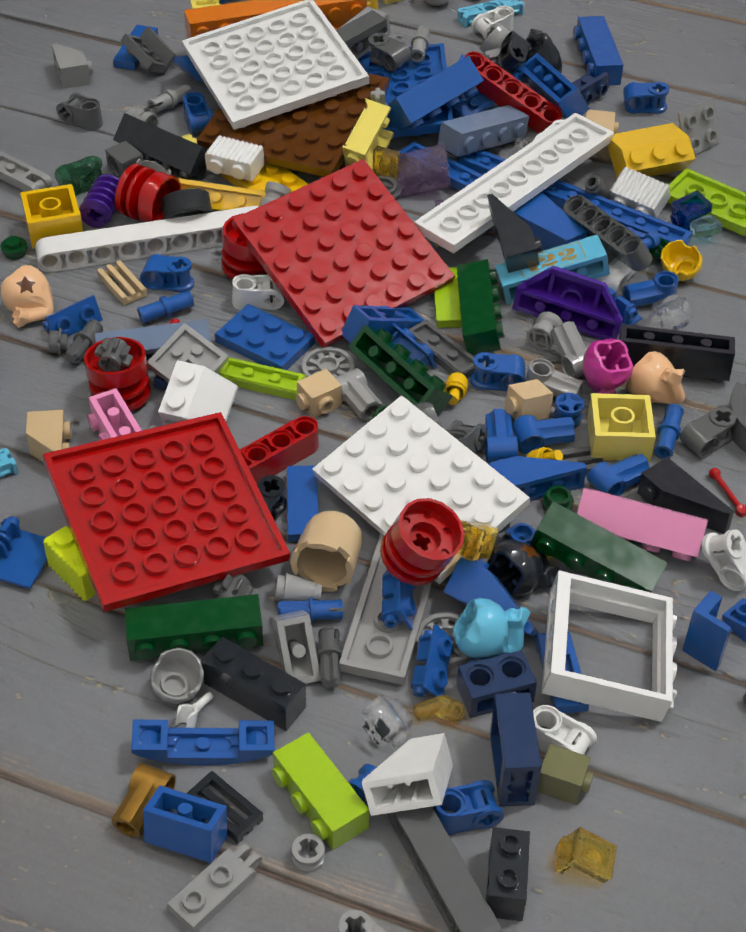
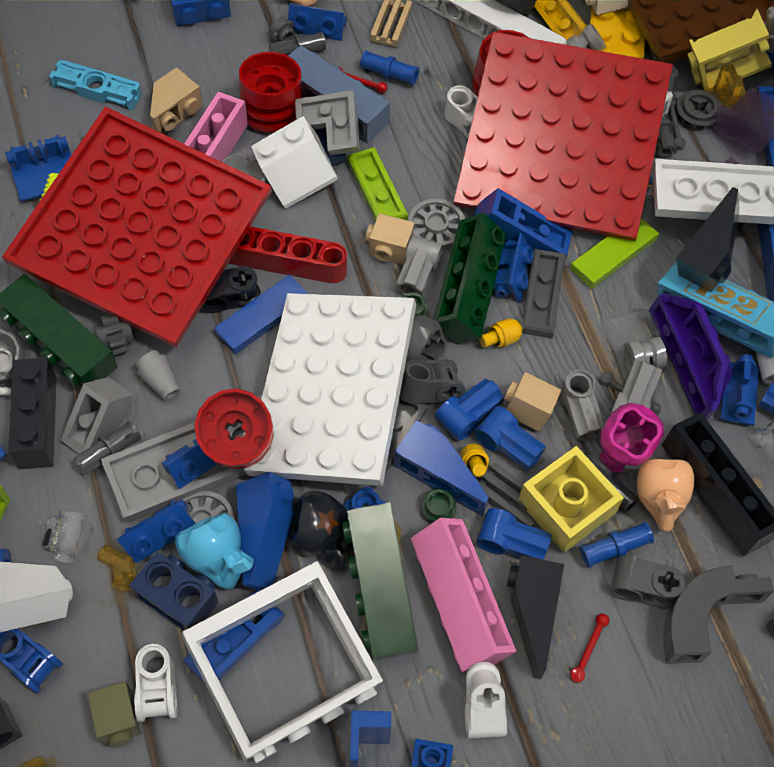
camera: 50 degrees right, 15 degrees up
dark grey gear [94,337,133,372] -> none
blue piece [140,254,194,293] -> none
blue plate [215,304,315,370] -> none
blue axle [277,597,343,623] -> none
tan cylinder [290,511,363,592] -> none
dark green brick [456,259,505,355] -> none
clear yellow bracket [457,520,499,561] -> none
blue piece [470,352,526,391] -> none
dark blue window [490,692,542,807] -> none
blue wheel [553,392,584,428] -> none

